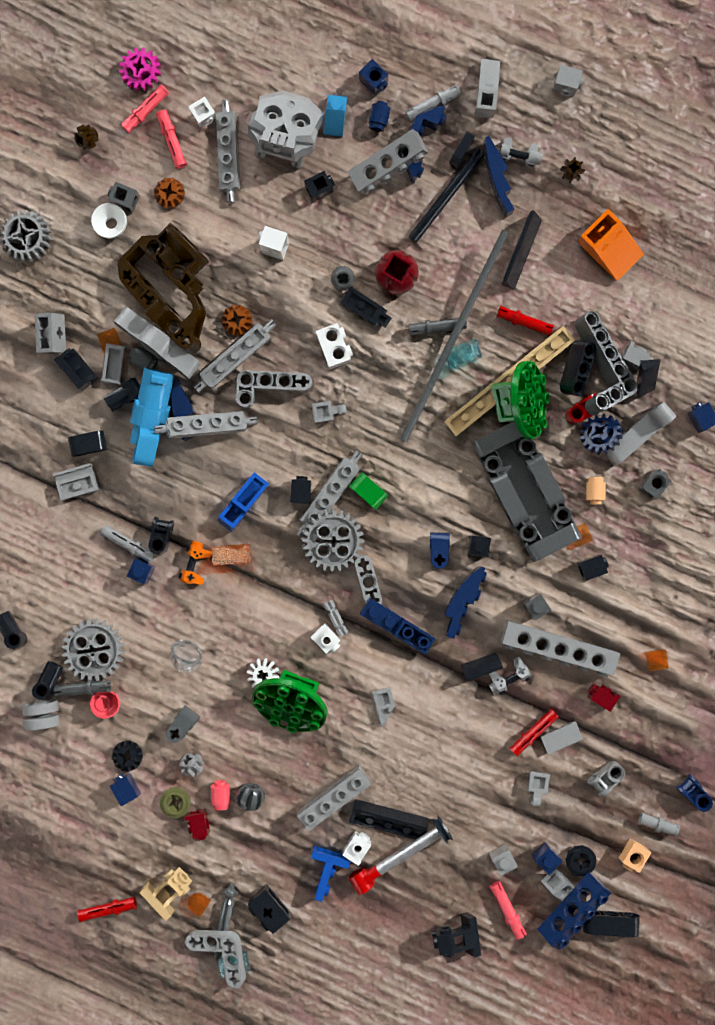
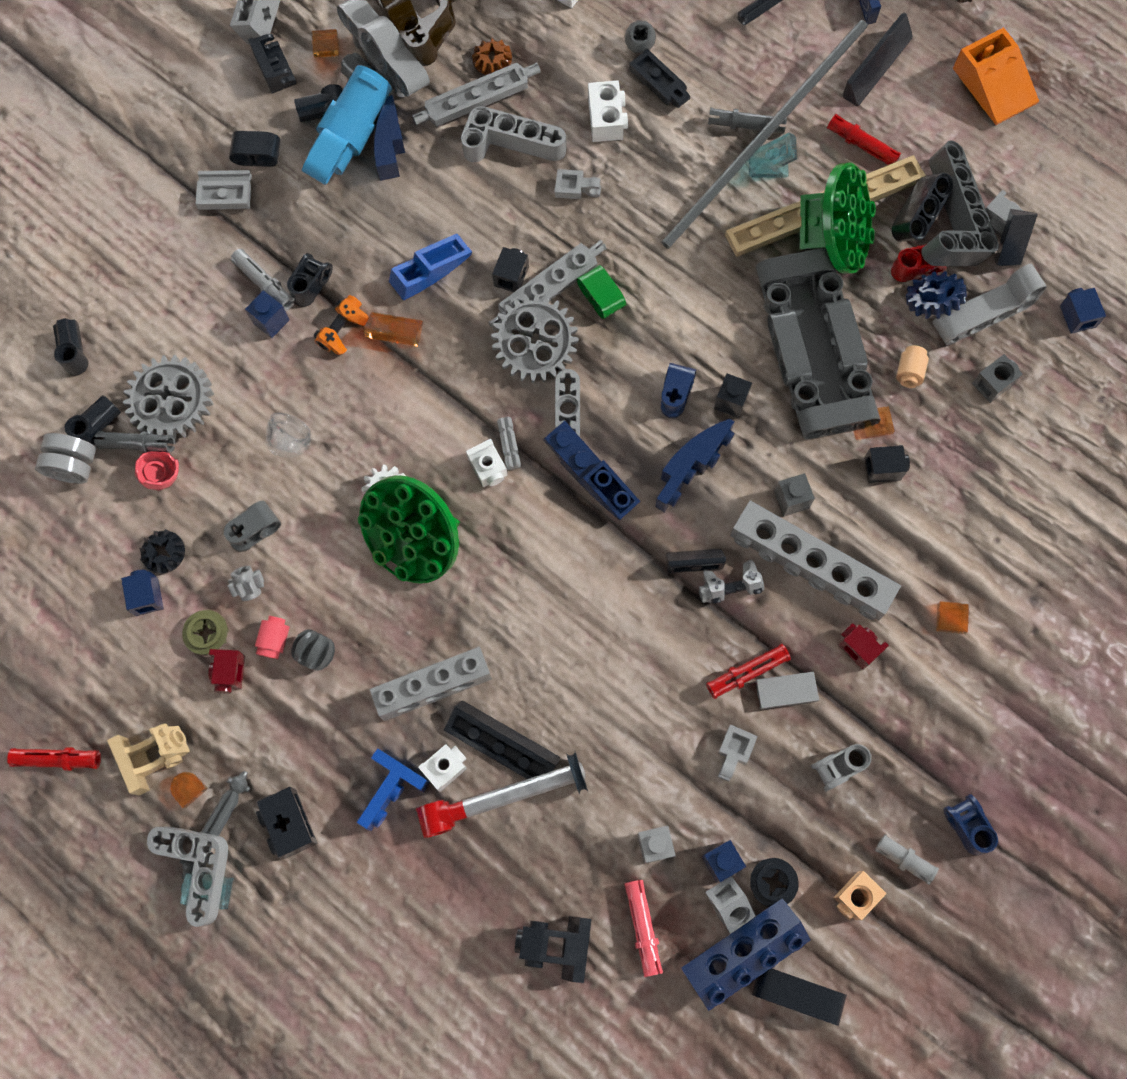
camera: 20 degrees right, 15 degrees down
light grey tile [101,343,126,385] -> none
light grey plate [154,411,258,439] -> none
light grey tile [372,687,395,727] -> none
dark red piece [375,250,419,295] -> none

